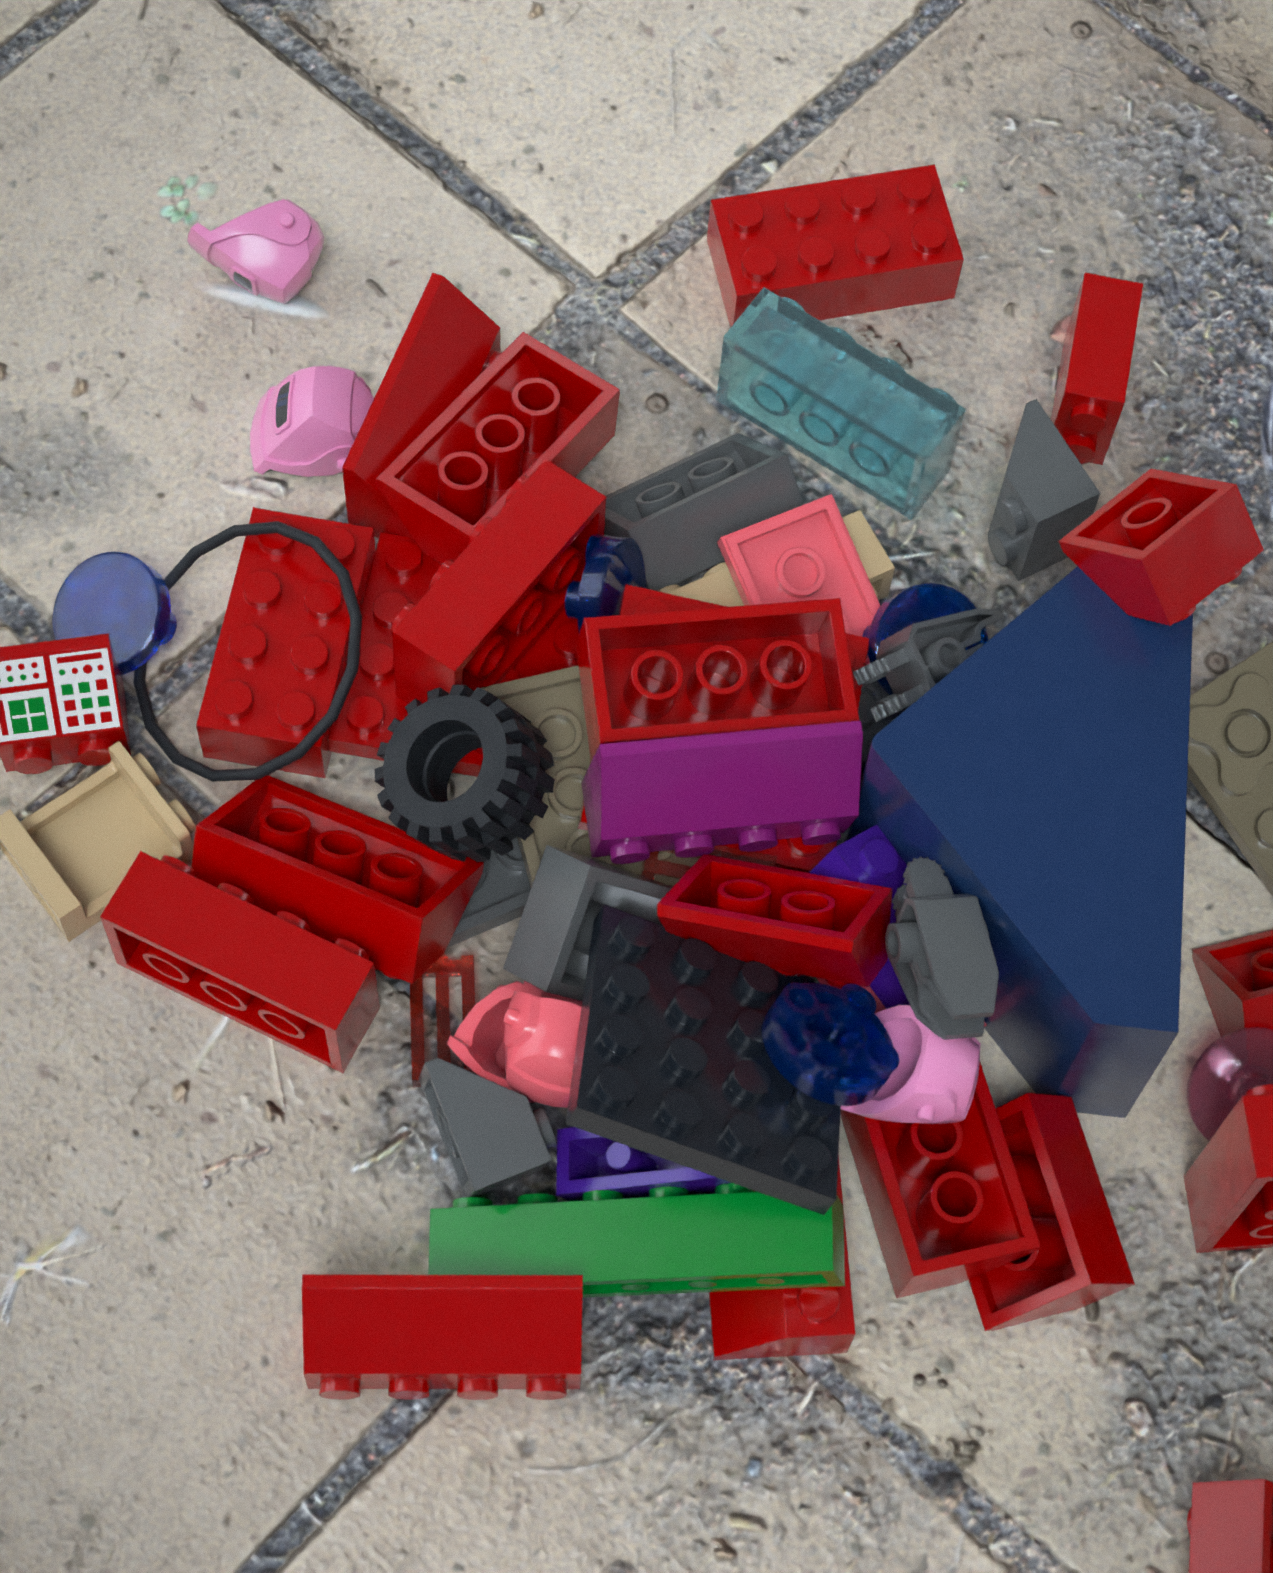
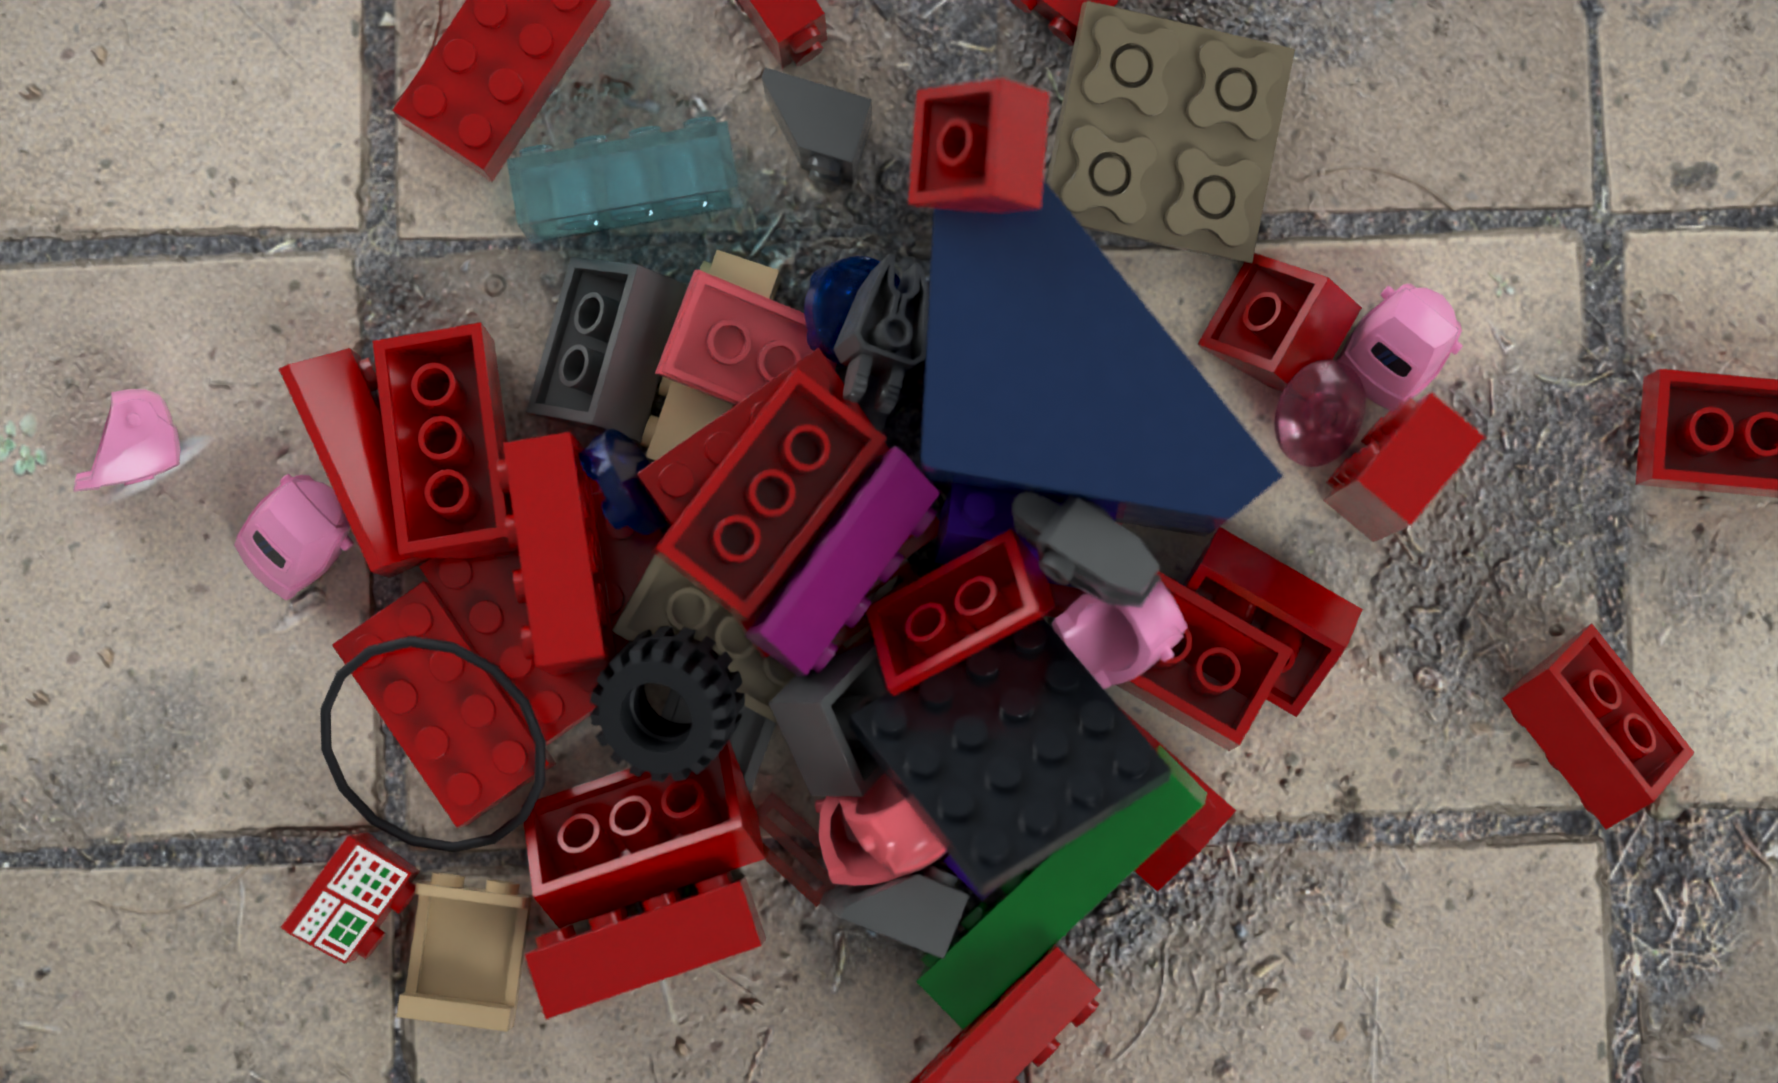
camera: 40 degrees left, 20 degrees up
clear blue tile [52,552,177,676] -> none
clear blue tile [762,982,900,1106] -> none

